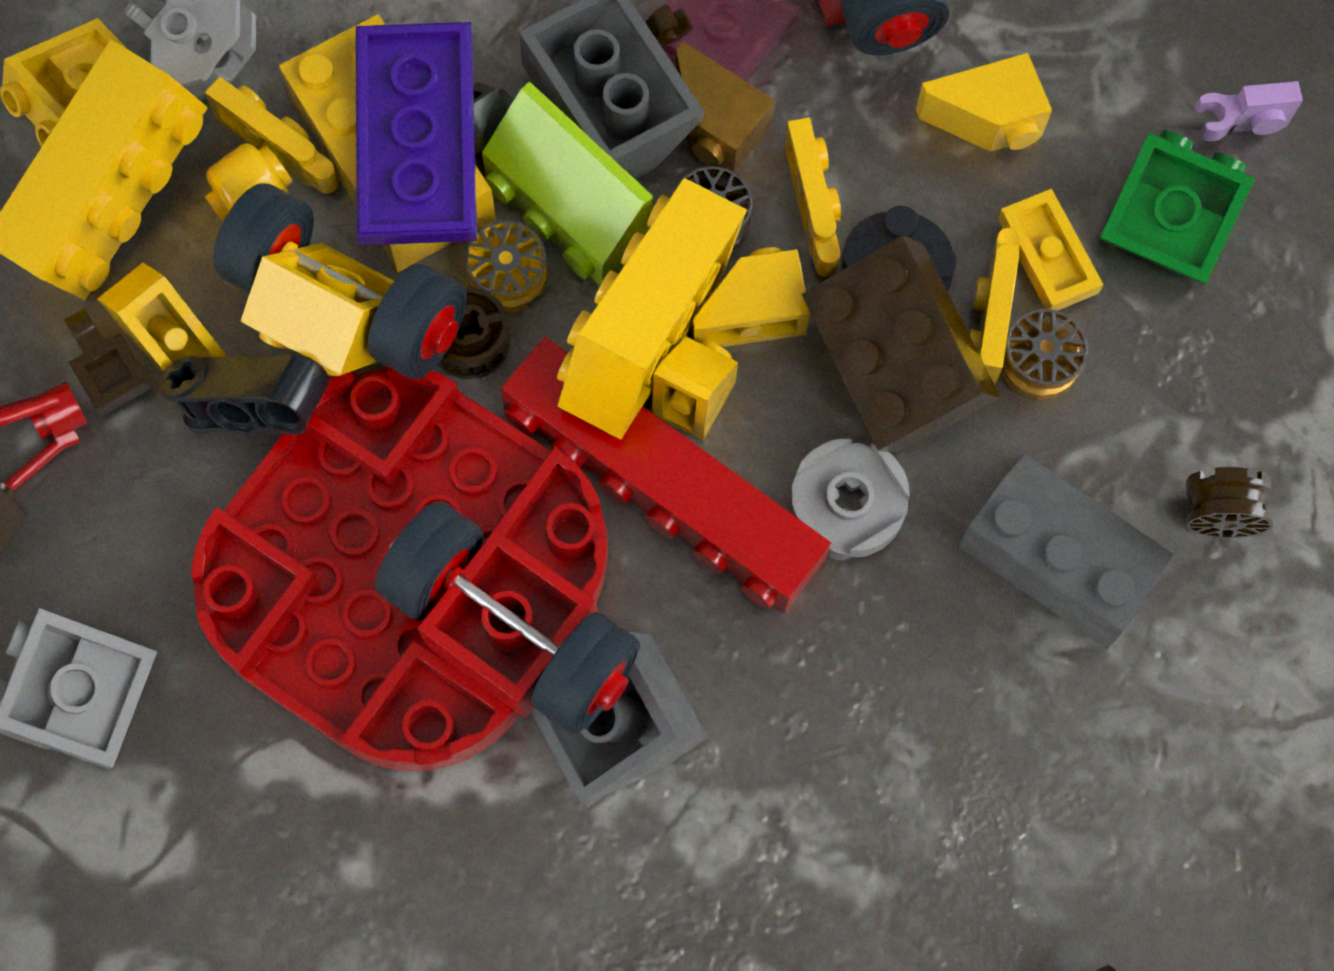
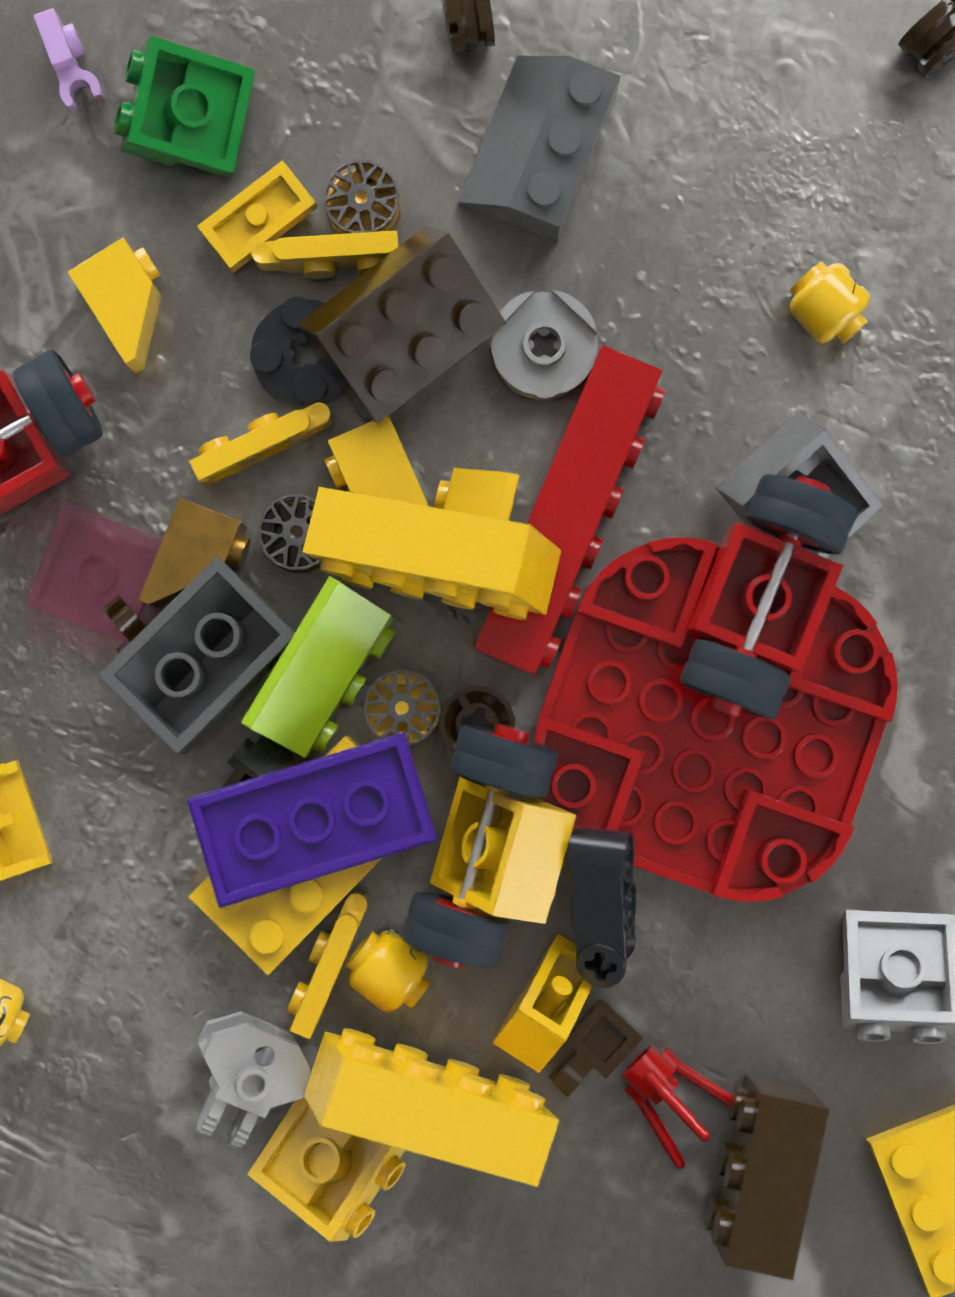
camera: 100 degrees left, 15 degrees up
none -> yellow head [789,261,870,344]

